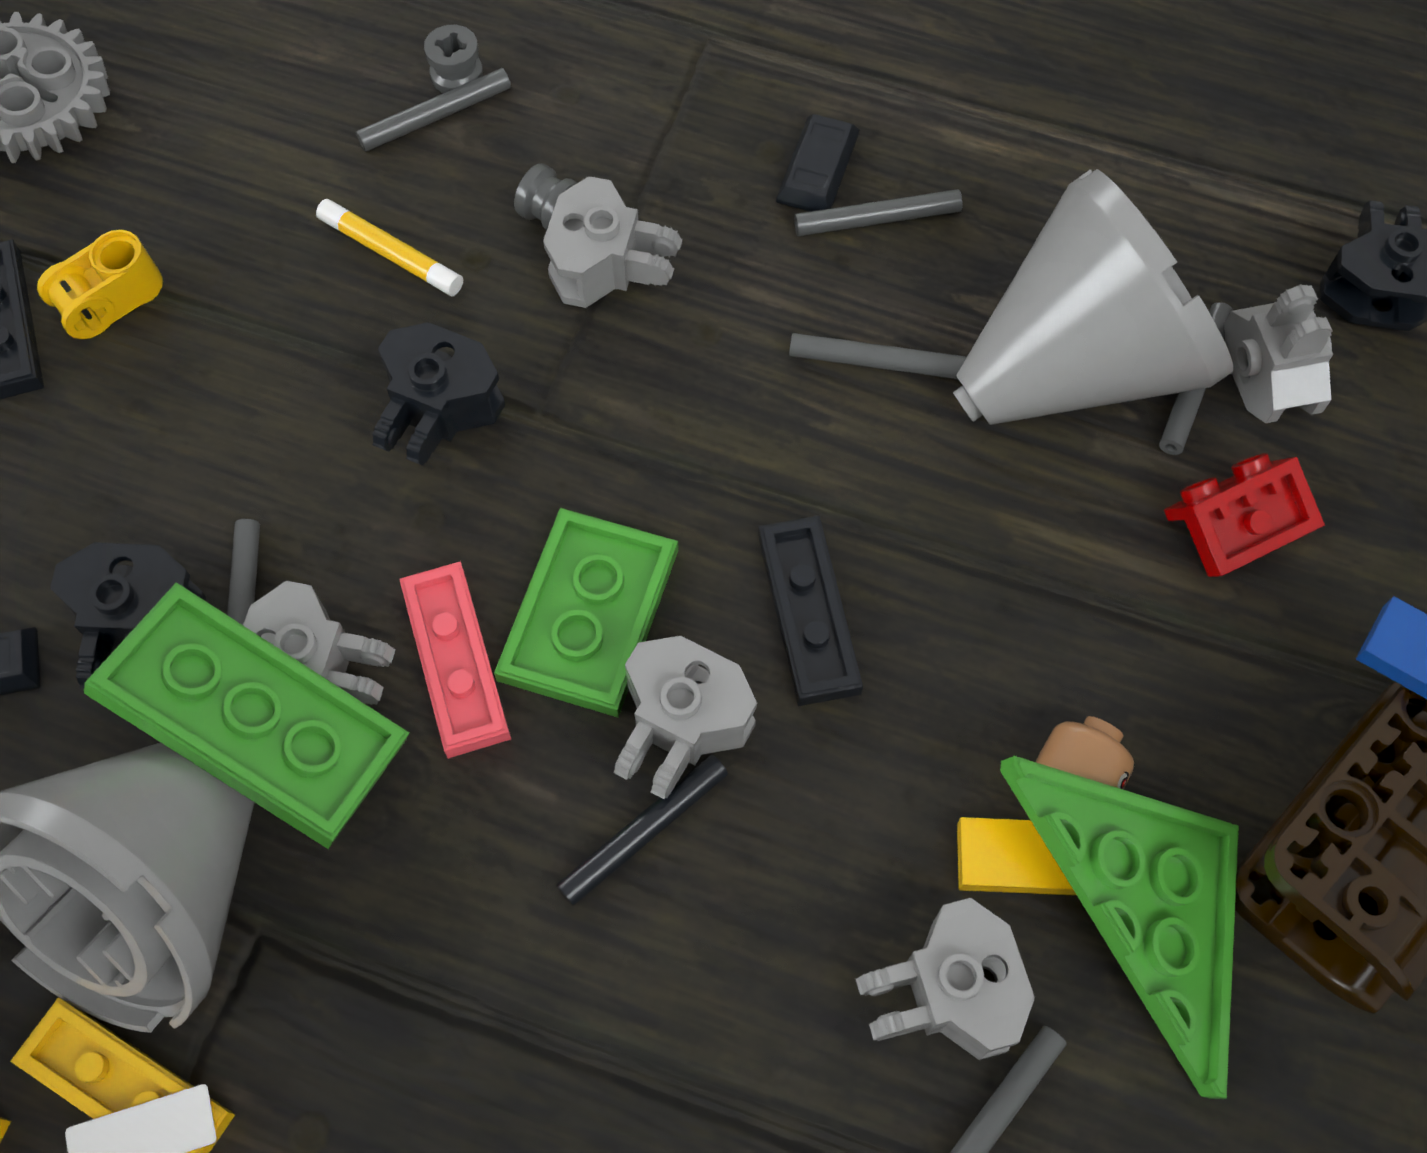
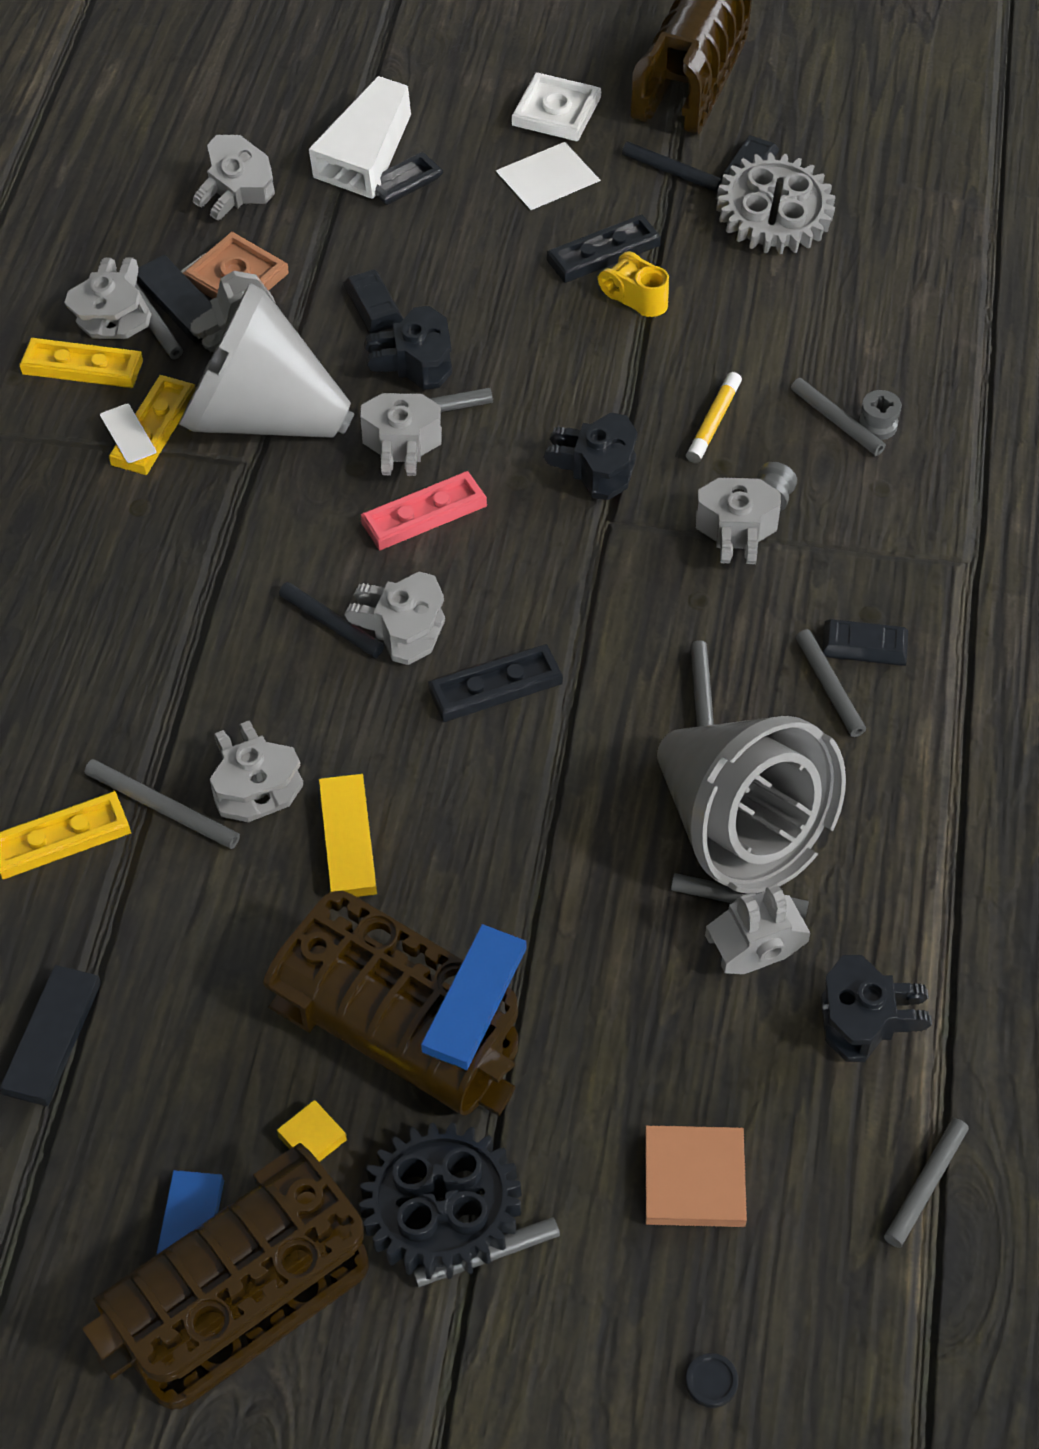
camera: 80 degrees right, 10 degrees down
bright green tile [84,582,409,849] -> none
bright green tile [494,508,678,718] -> none
bright green tile [1000,756,1239,1099] -> none
medium nougat head [1036,716,1134,789] -> none
red bracket [1164,453,1325,577] -> none

